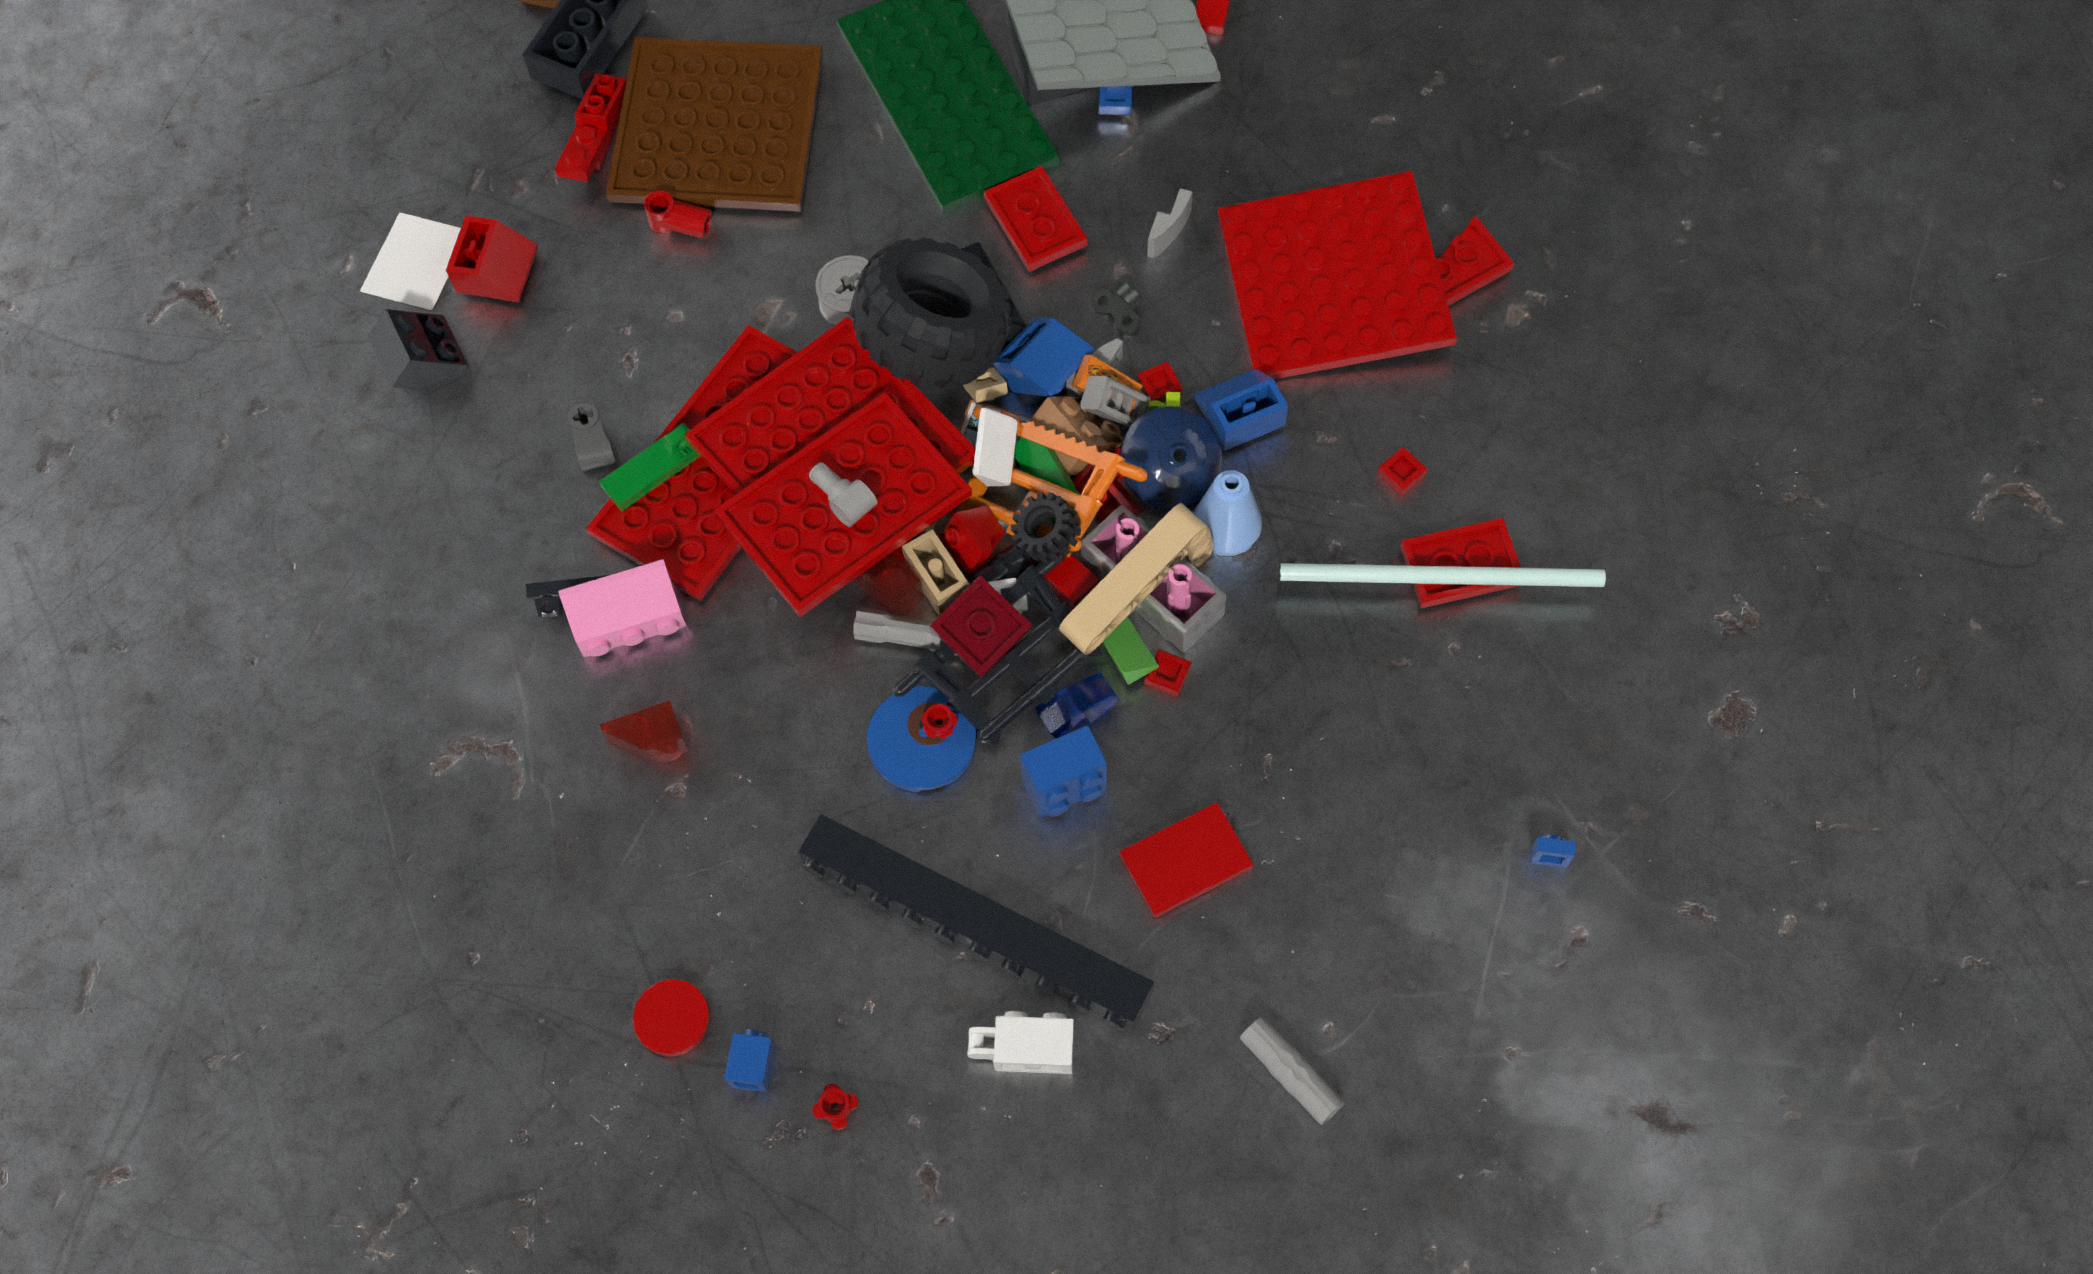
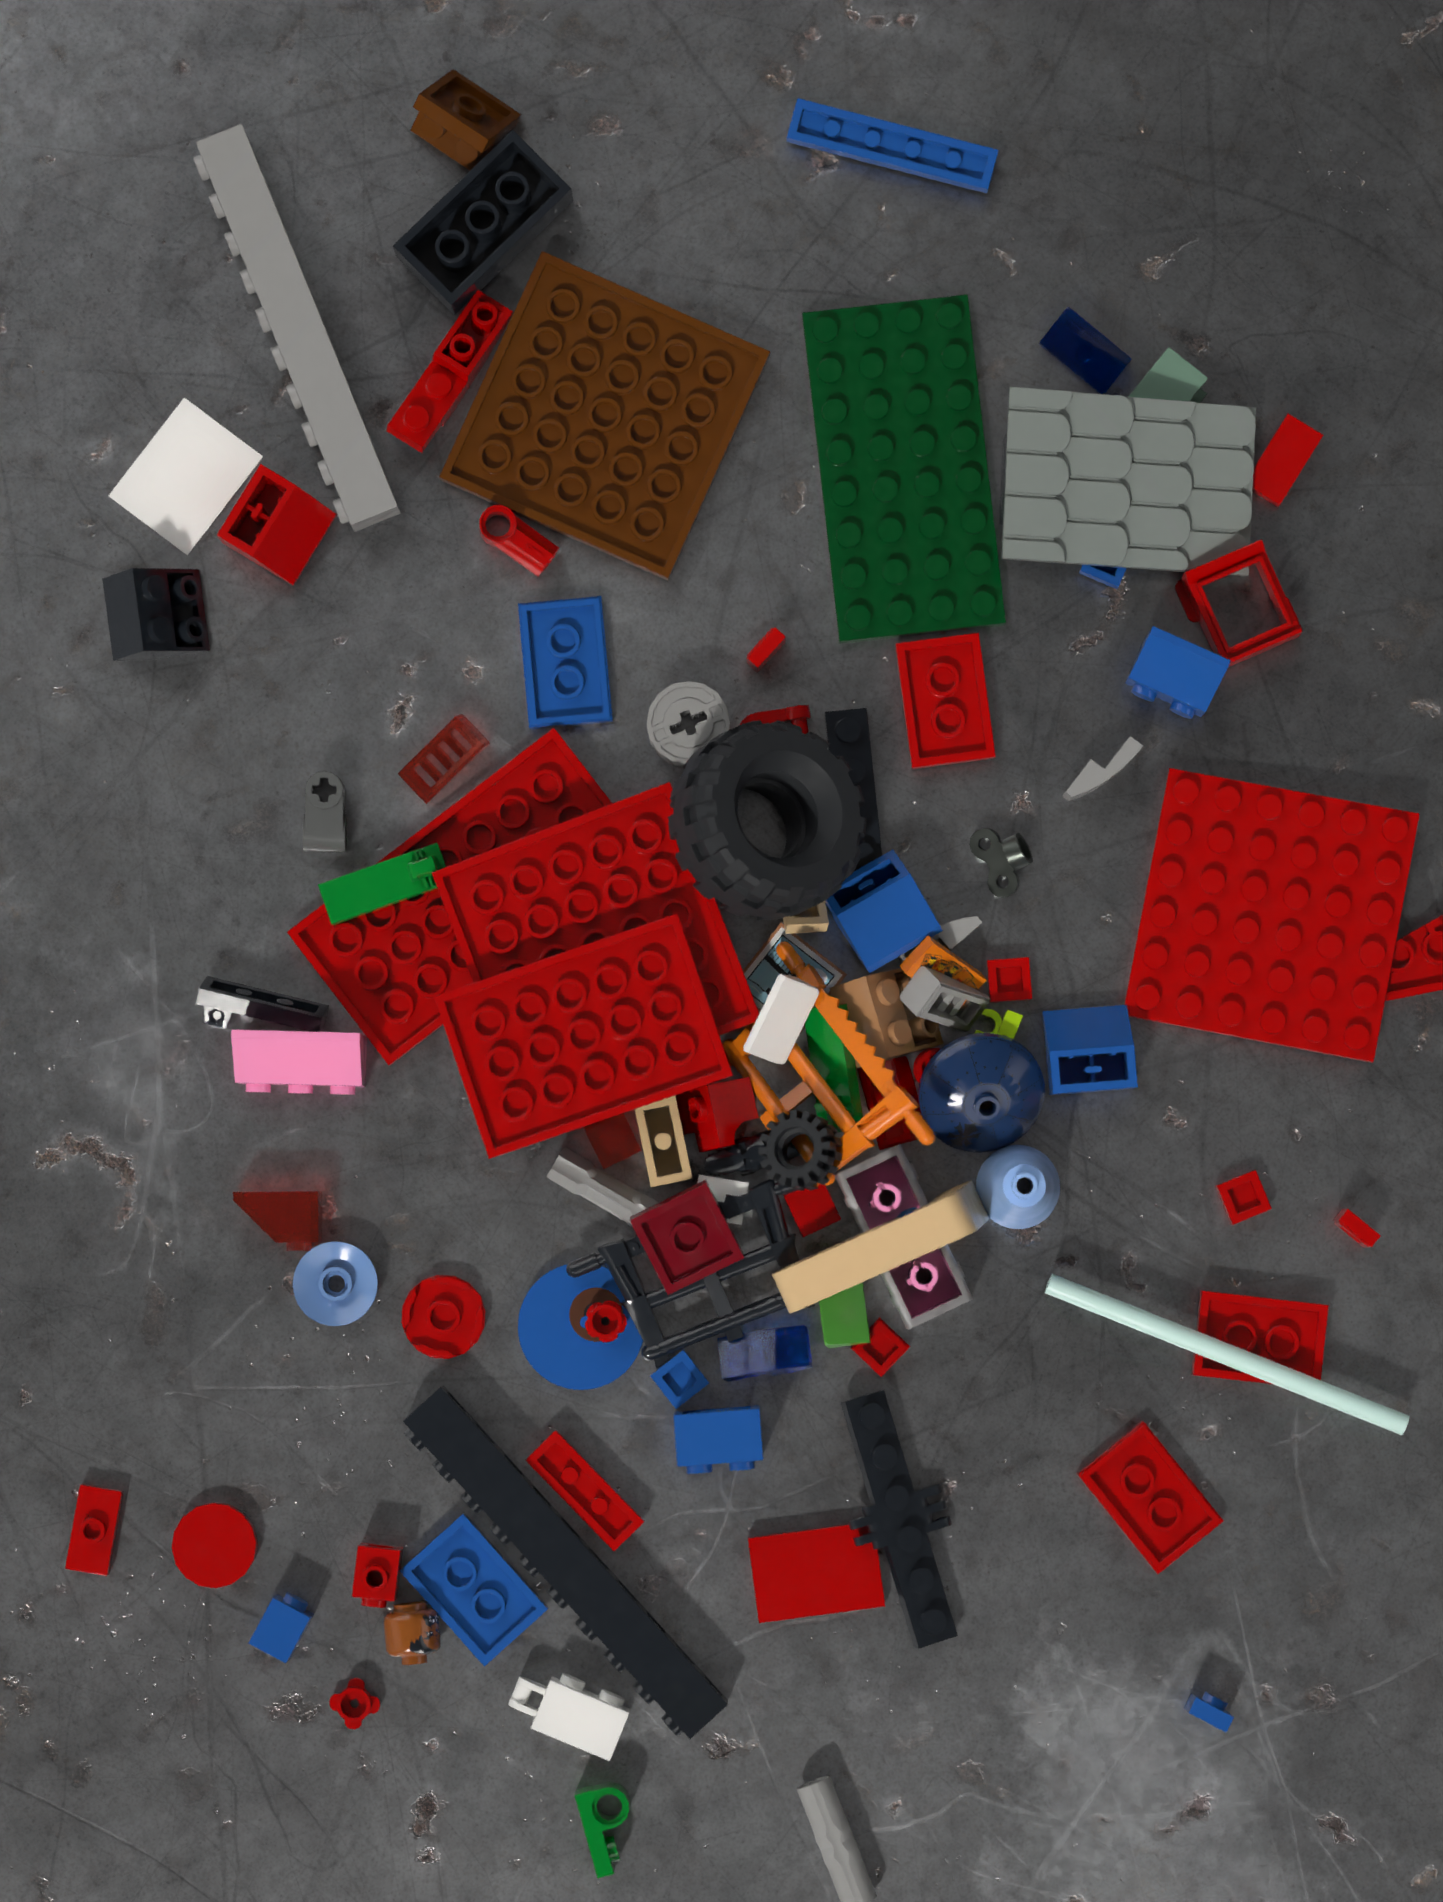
camera: 20 degrees right, 20 degrees up
light grey pin [809,462,877,527] -> none
none -> red plate [65,1484,124,1576]
none -> light grey brick [193,124,401,532]
none -> medium blue dish [293,1241,378,1326]
none -> red brick [352,1543,404,1608]
none -> dark orange head [384,1601,441,1665]
none -> clear red slope [398,714,490,804]
none -> blue plate [400,1513,549,1667]
none -> red tile [401,1275,486,1359]
none -> blue tile [518,596,613,729]
none -> red plate [525,1430,645,1551]
none -> green plate [575,1782,630,1879]
none -> blue plate [650,1349,710,1409]
none -> red tile [747,627,786,673]
none -> black hinge [841,1390,958,1649]
none -> red tile [1077,1421,1224,1574]
none -> blue slope [1125,626,1231,719]
none -> red piece [1175,539,1303,667]
none -> red tile [1333,1209,1381,1248]

